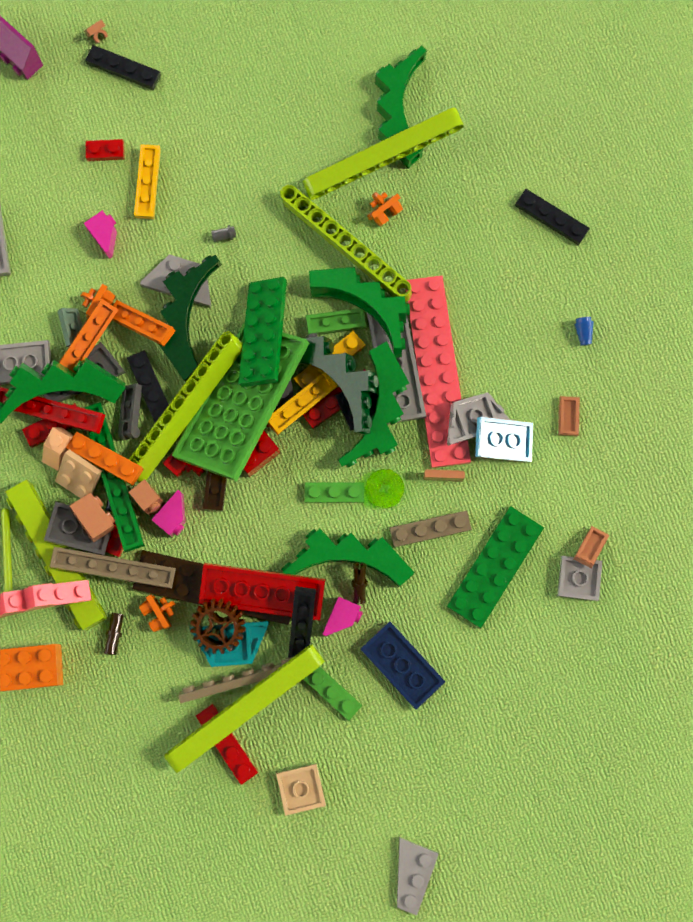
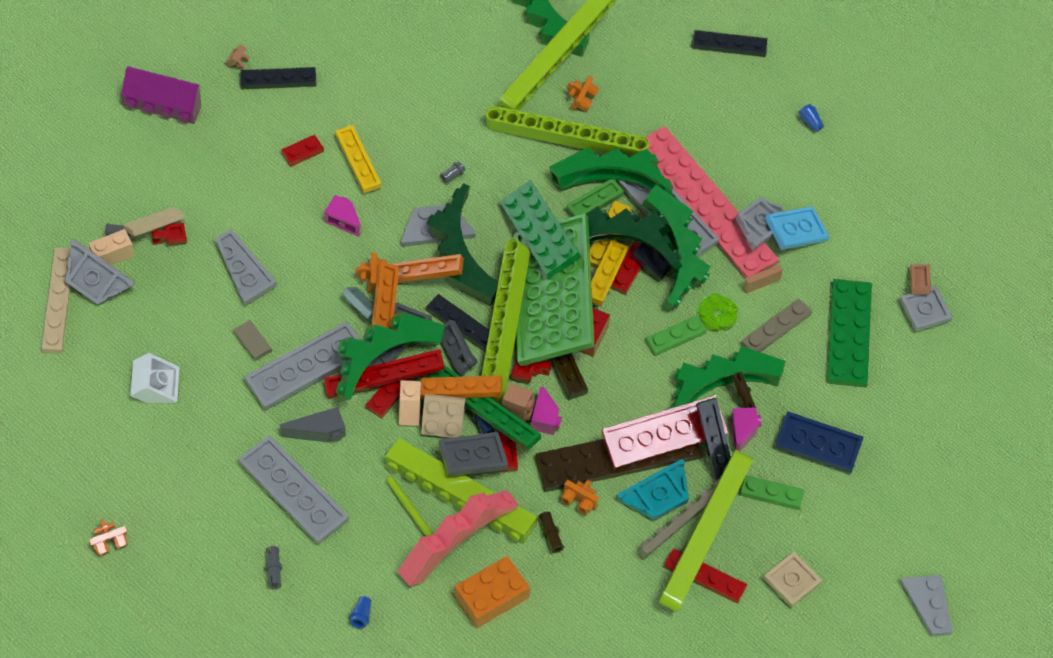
camera: 30 degrees left, 20 degrees down
dark tan plate [50,547,176,589] -> none
nougat brick [70,492,115,543] -> none
reddish brown gear [190,598,246,654] -> none
nougat tile [558,396,580,437] -> none

